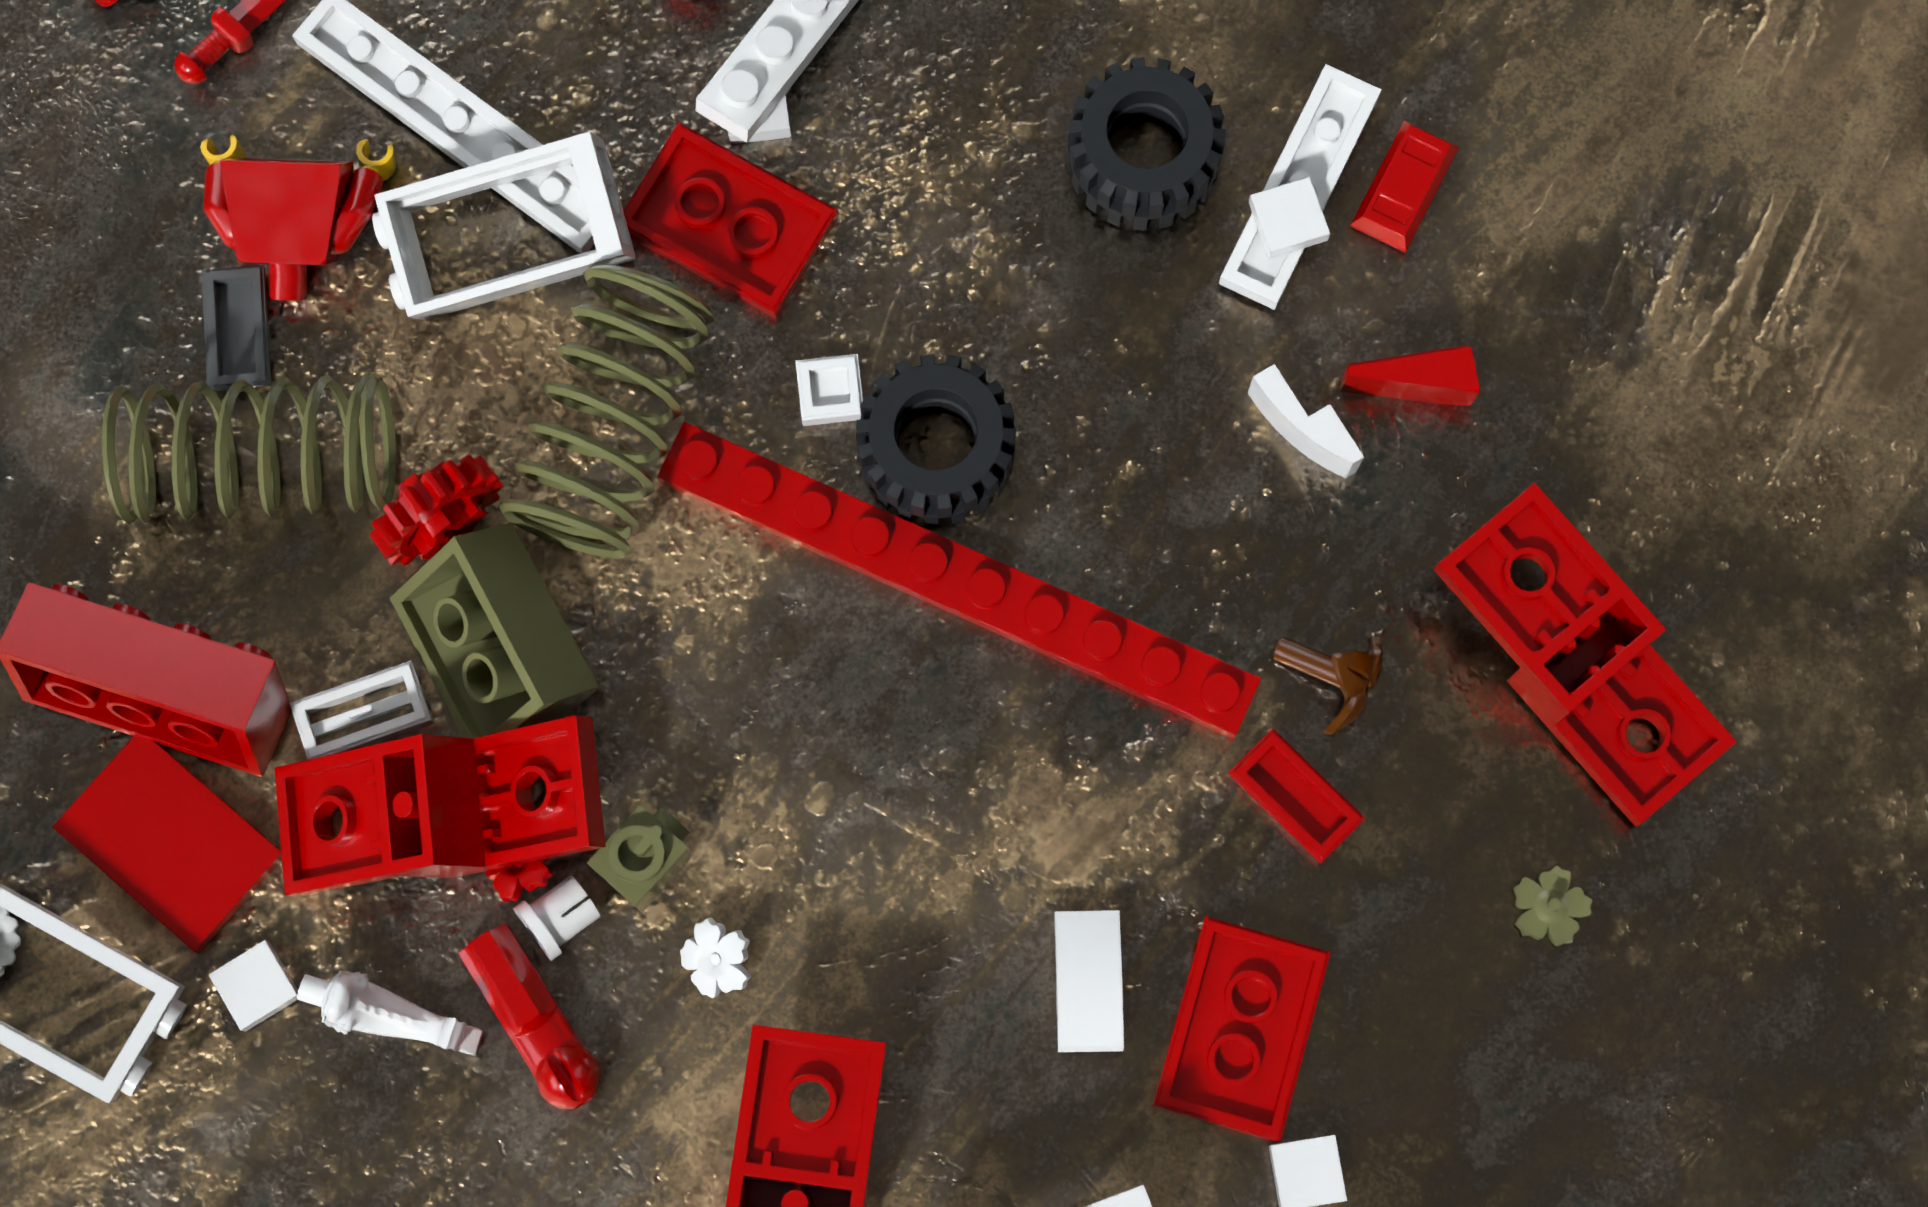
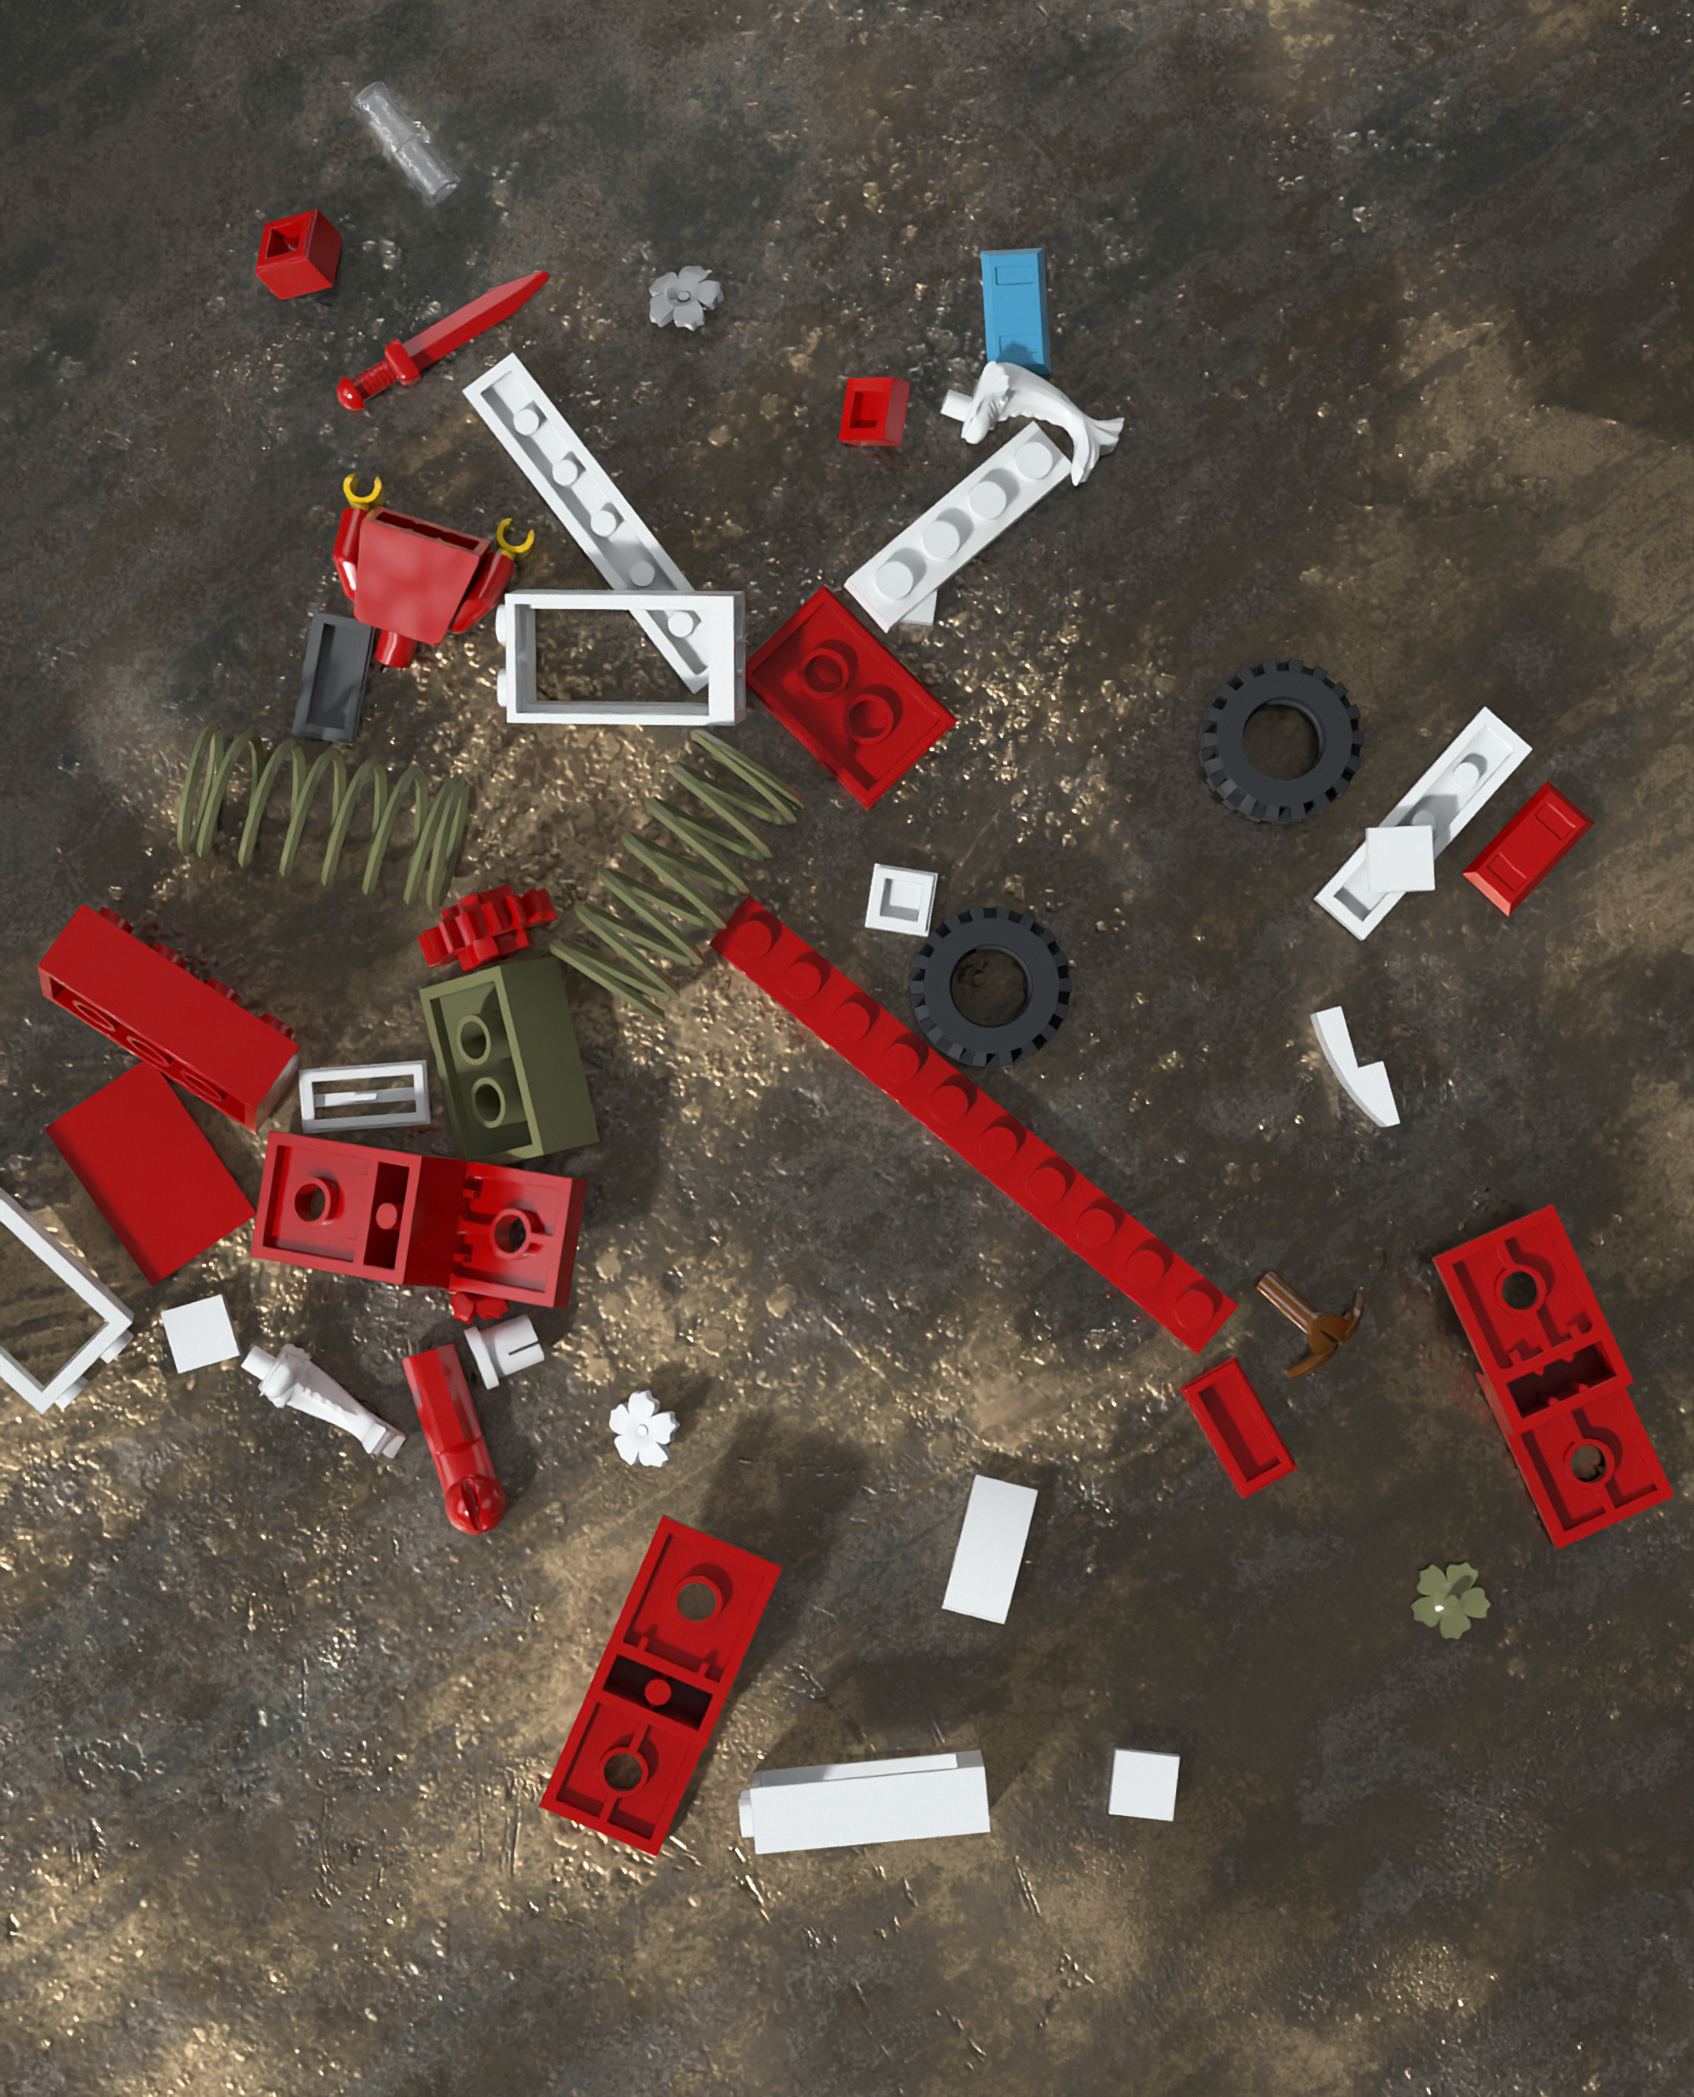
camera: 15 degrees right, 10 degrees up
olive brick [587,804,694,913] -> none
red tile [1152,916,1331,1143] -> none
red slope [1339,345,1480,406] -> none

